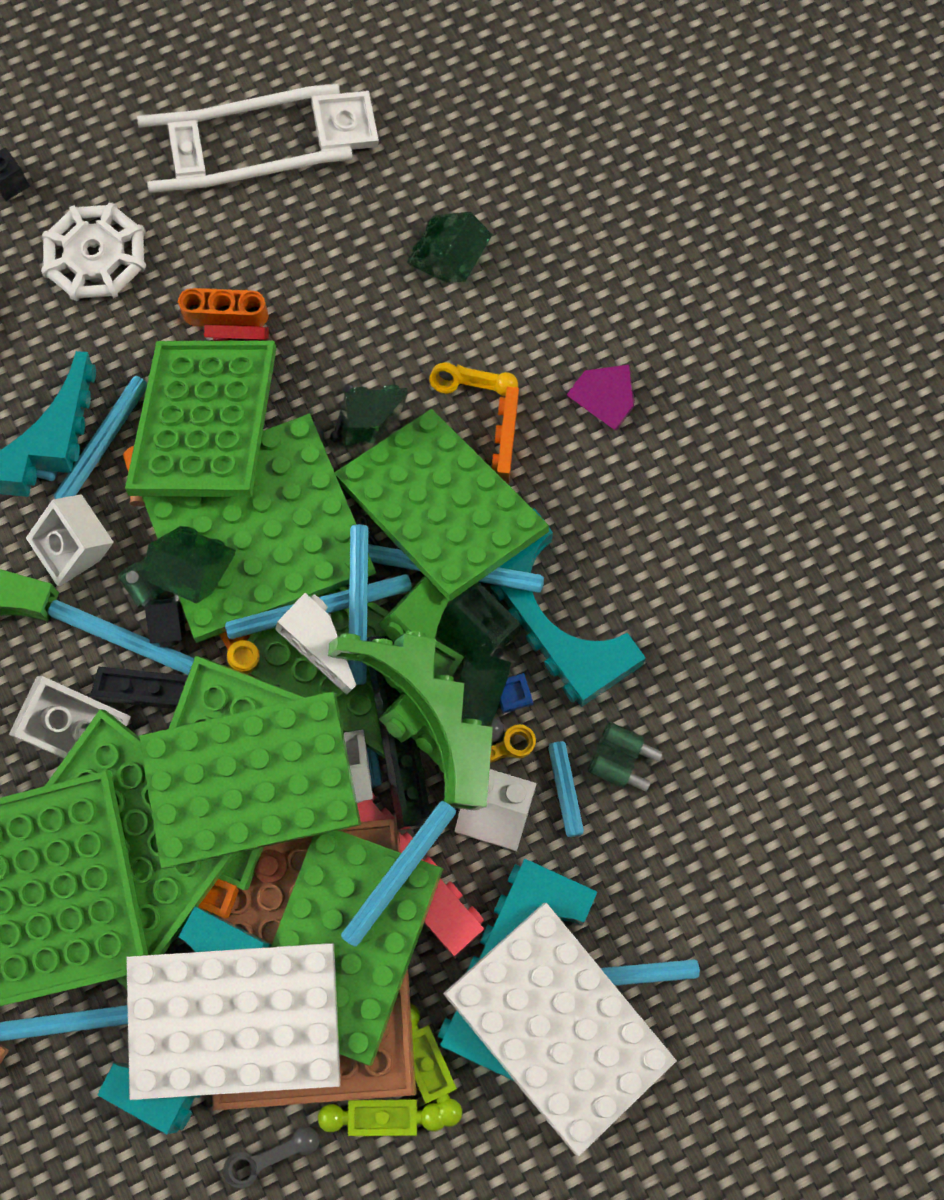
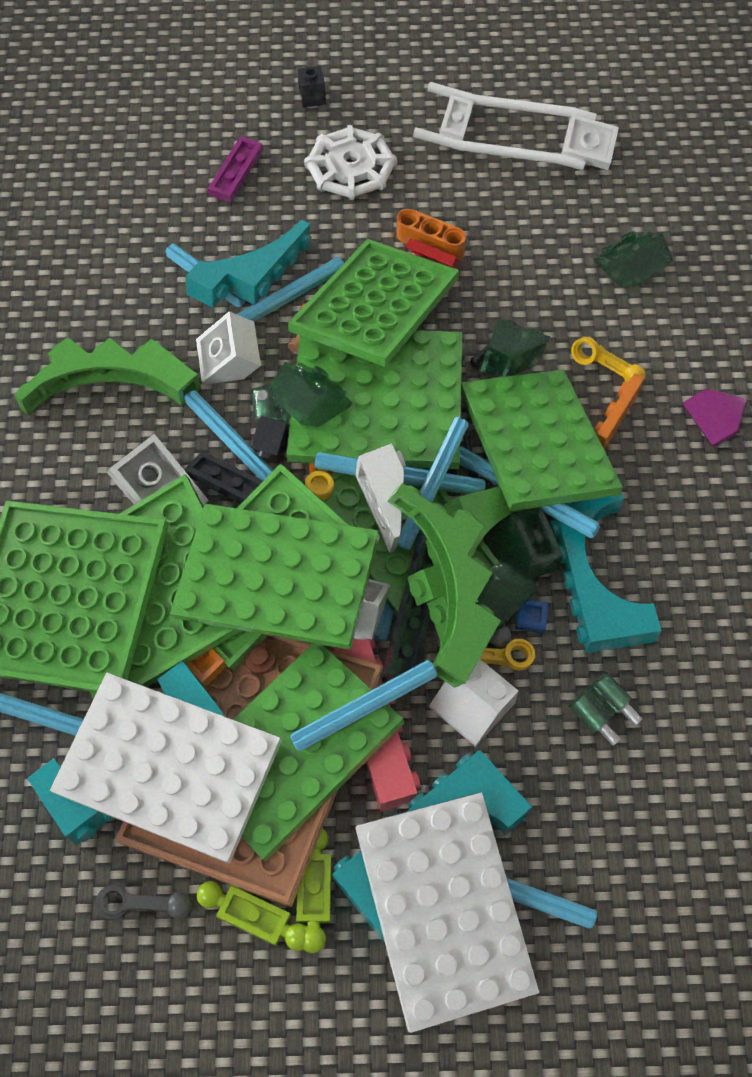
camera: 25 degrees right, 10 degrees down
medium azure axle [548,741,584,837] -> none

